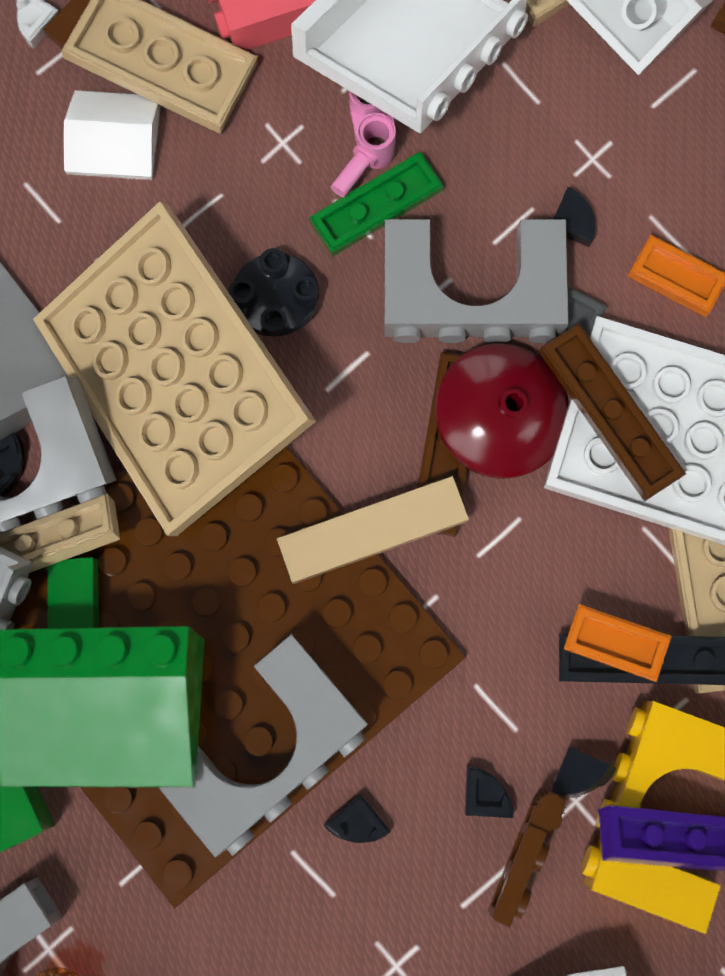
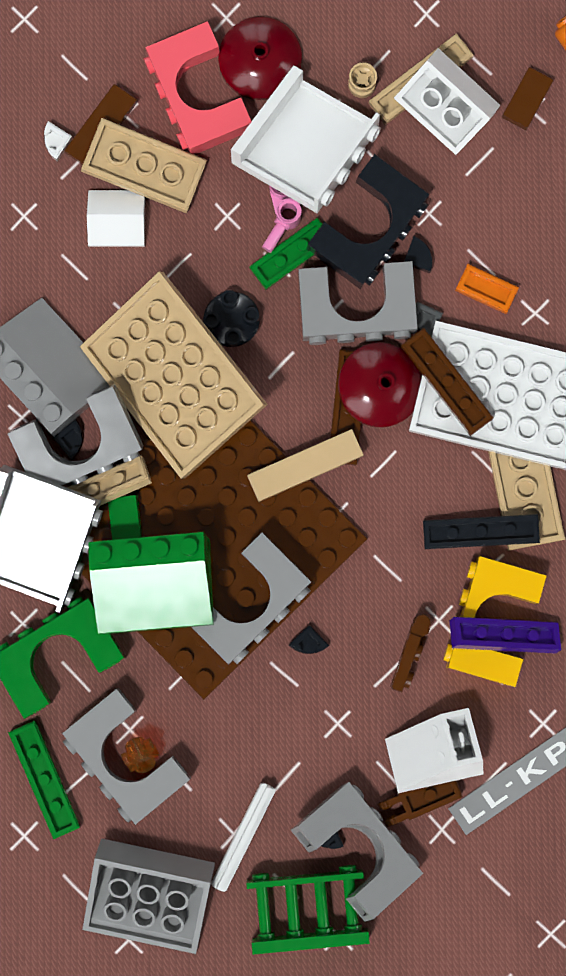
camera: 10 degrees left, 5 degrees up
black tile [464,766,514,818] -> none
black tile [551,747,616,798] -> none
orange tile [563,604,672,682] -> none
none -> black arch [307,154,429,289]

